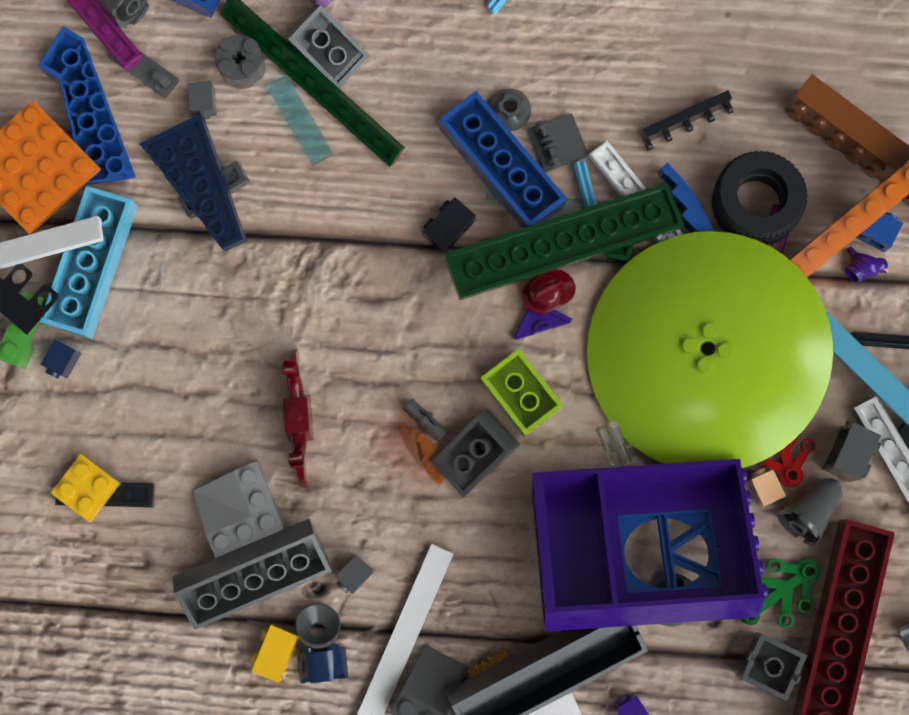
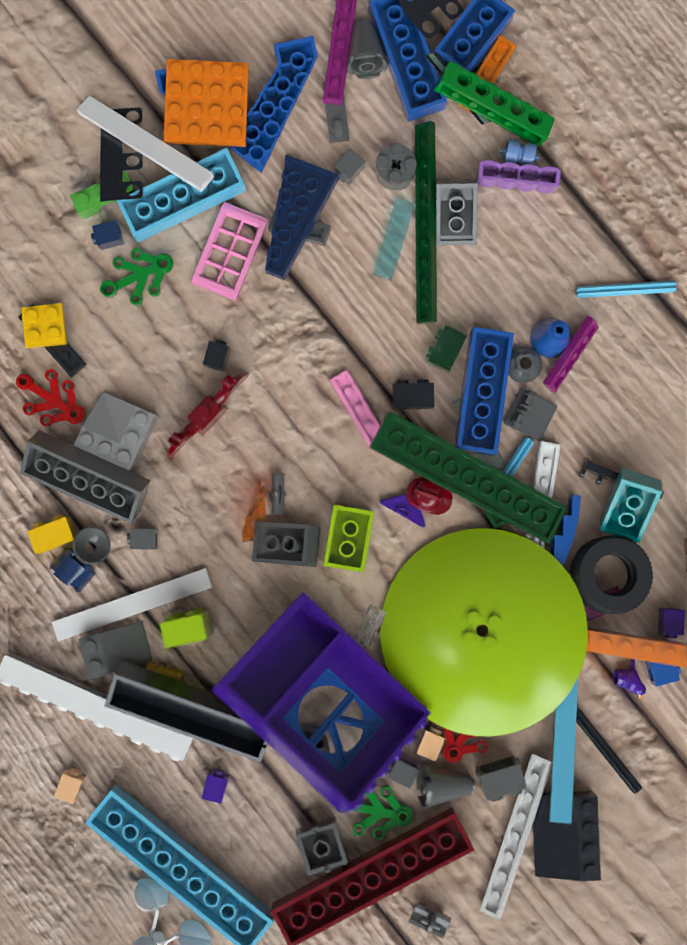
camera: 45 degrees right, 5 degrees up
none -> red plant [16,369,85,427]
none -> green plant [100,248,174,306]
none -> lime brick [159,607,213,648]
none -> bright pink piece [191,202,269,301]
none -> black brick [203,339,231,372]
none -> bright pink tile [330,369,380,446]
none -> dark grey brick [387,757,419,789]
none -> clear green brick [426,325,468,374]
none -> blue cone [530,318,571,358]
none -> magenta tile [543,316,599,394]
none -> teal brick [600,468,662,543]
none -> dark purple brick [658,608,685,638]

